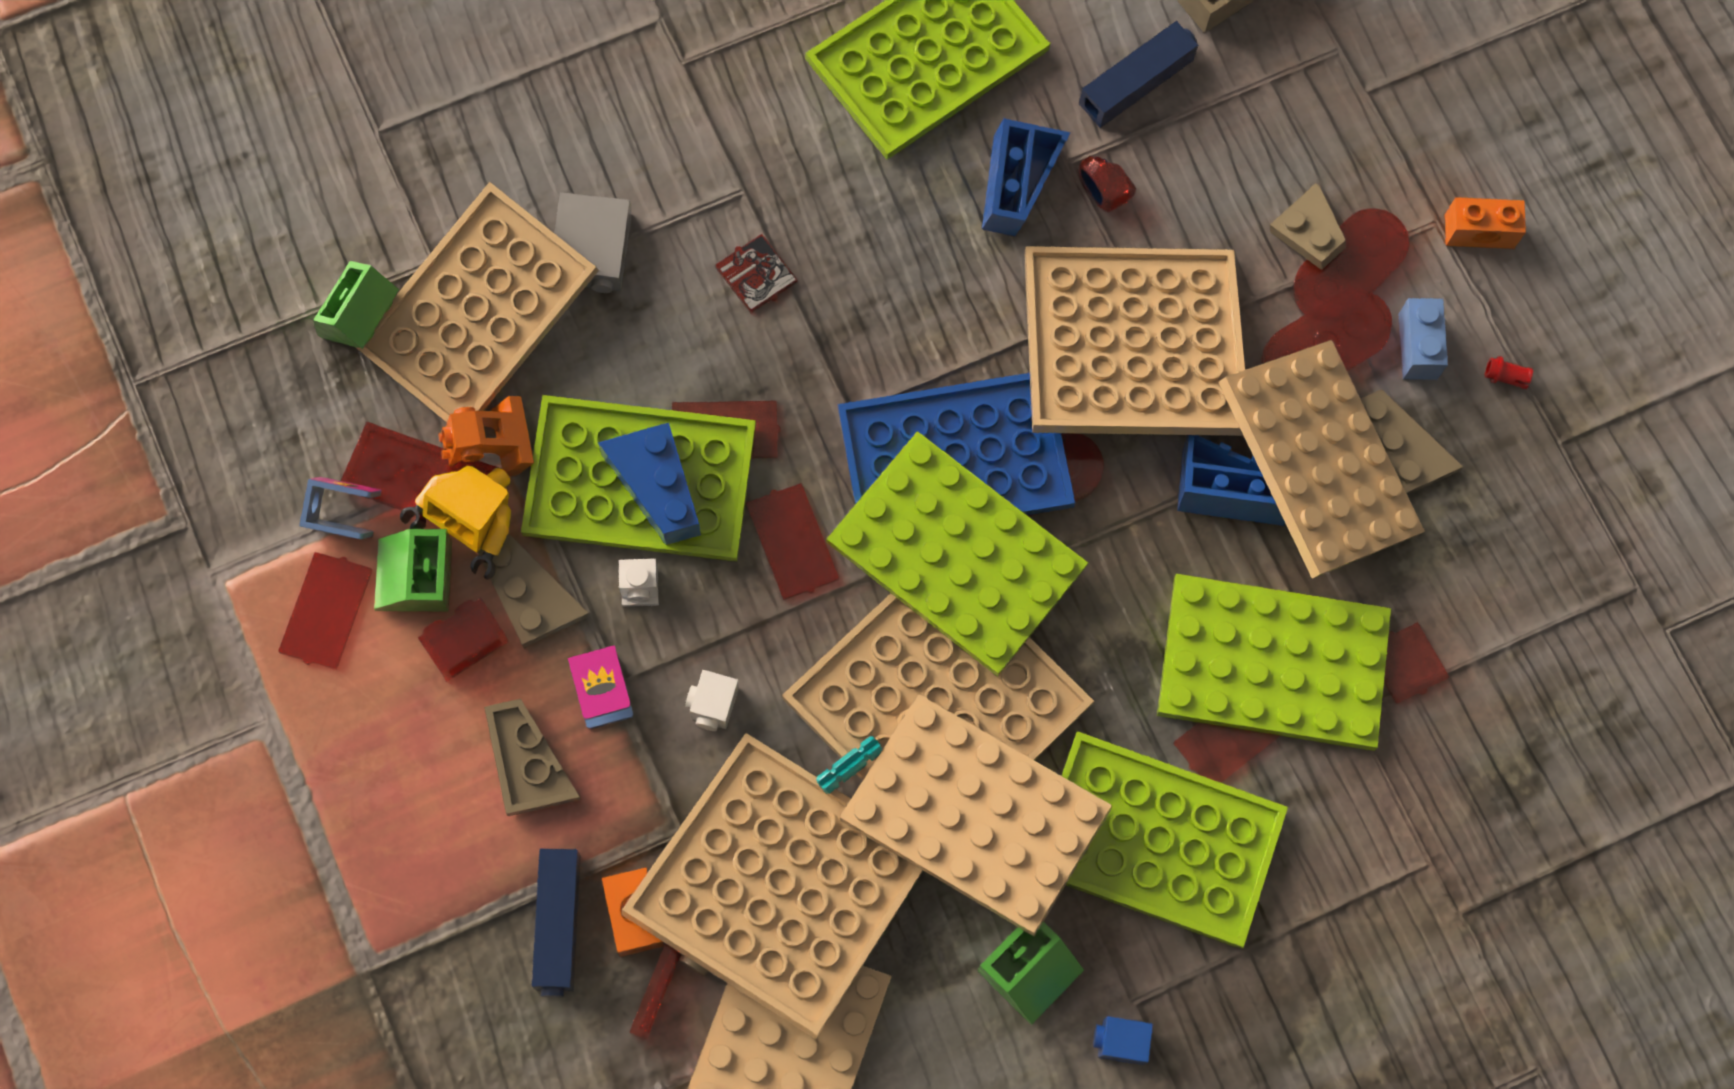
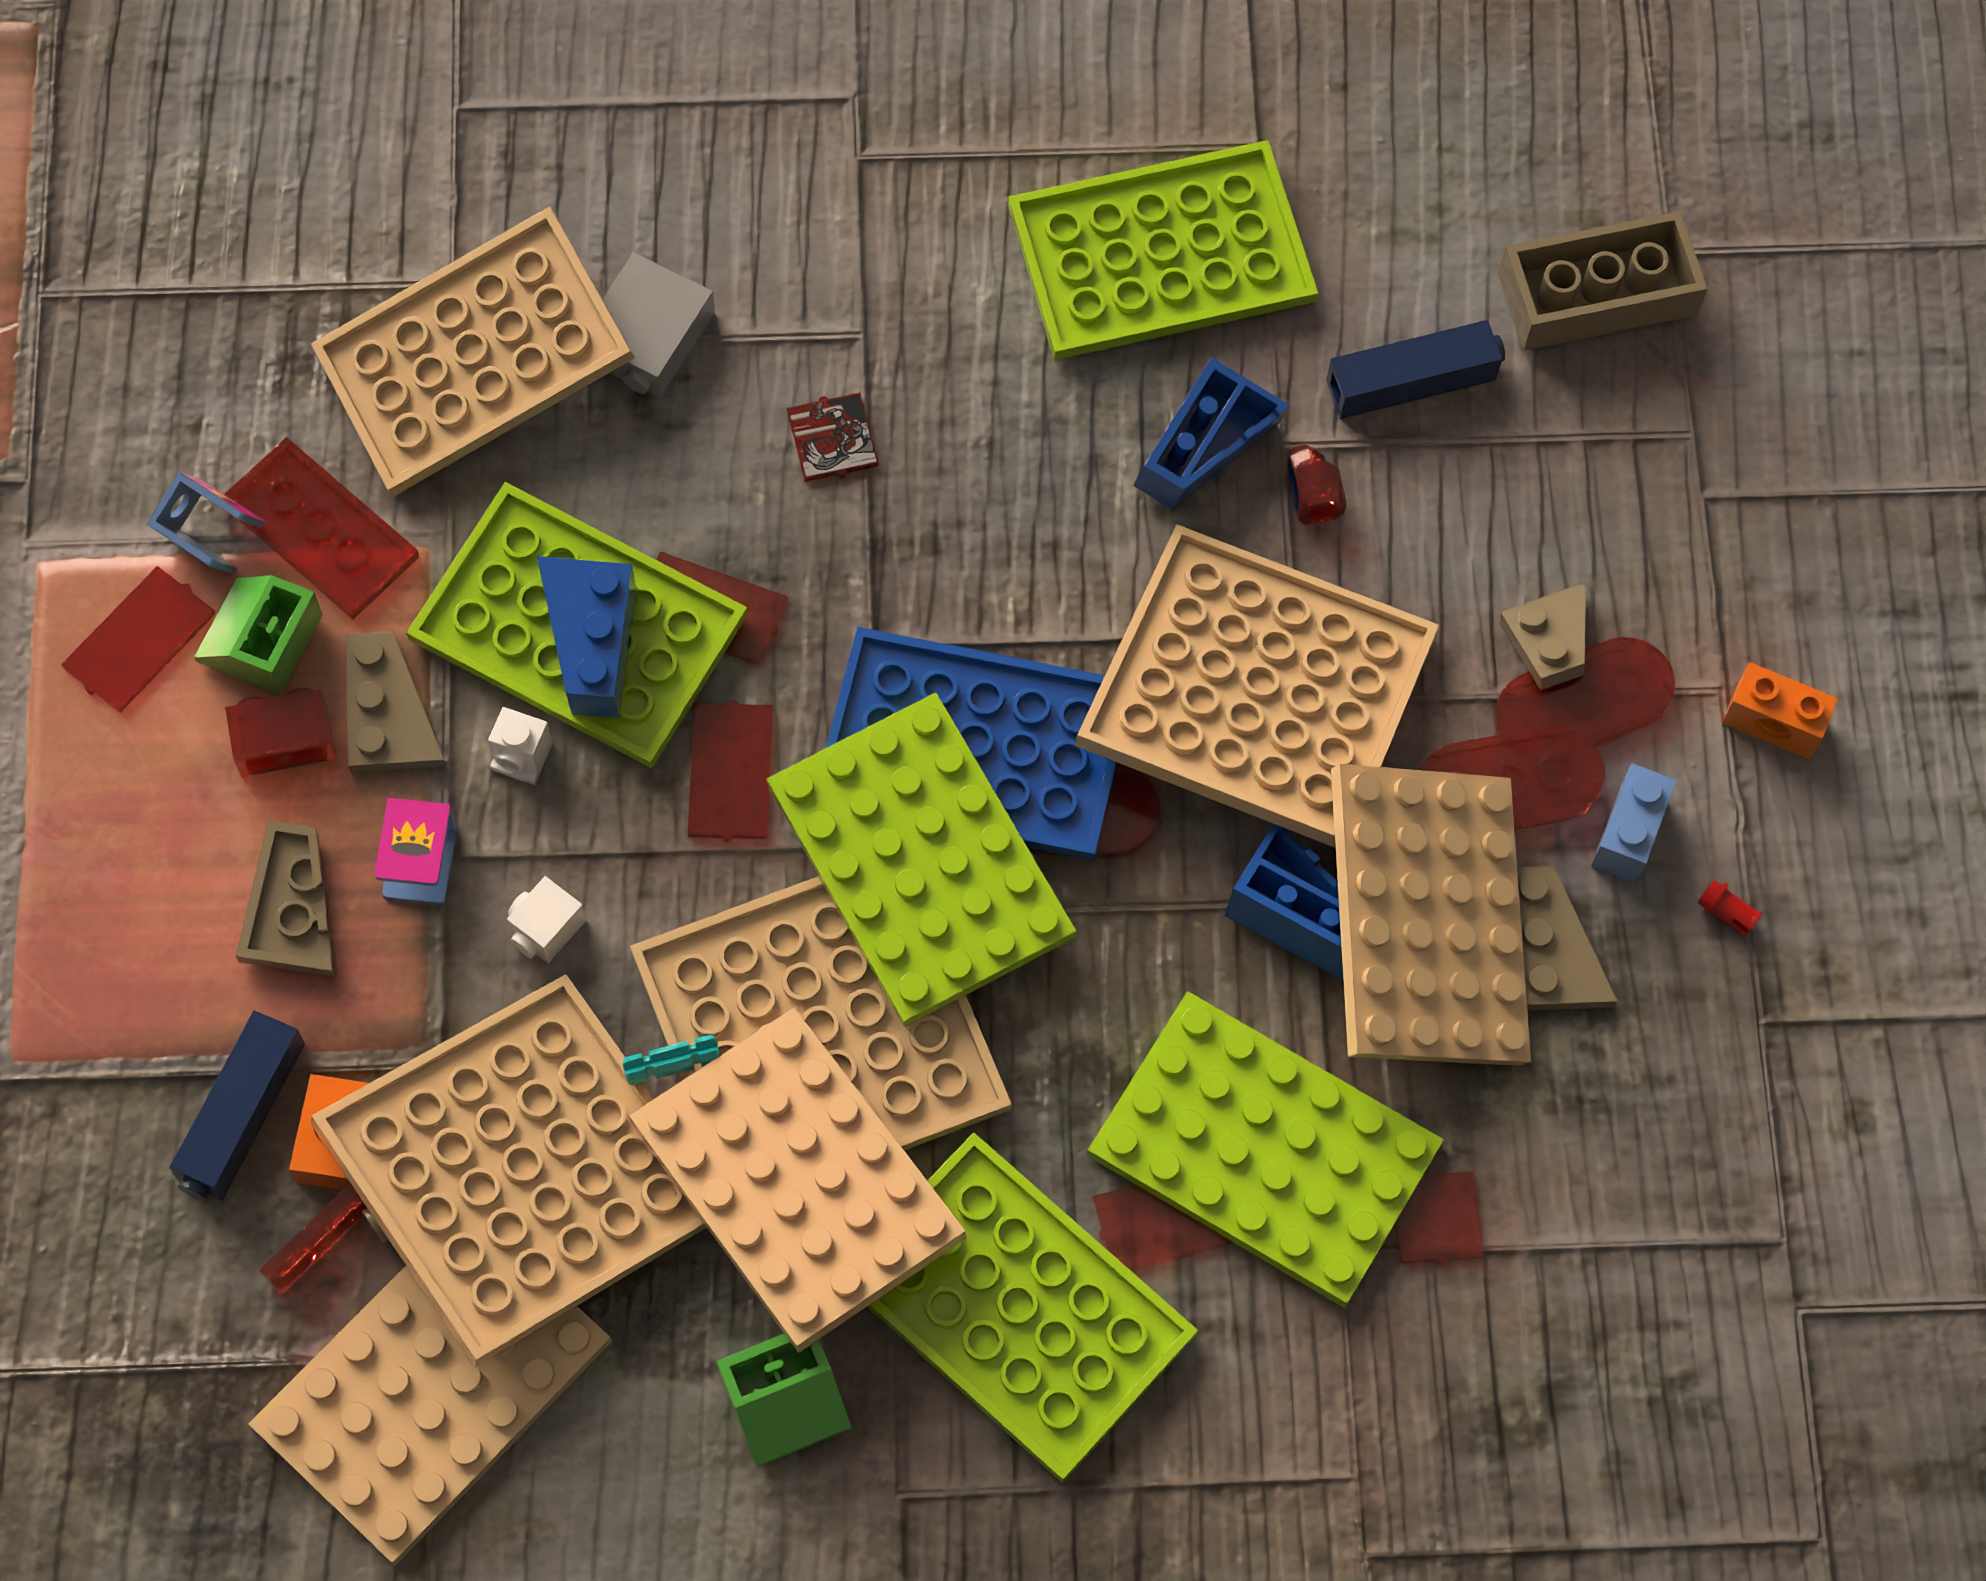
camera: 25 degrees right, 5 degrees down
bright green slope [313,261,399,349] -> none
yellow torso [400,466,512,580] -> none
orange tile [438,396,534,476] -> none
blue brick [1093,1016,1153,1065] -> none

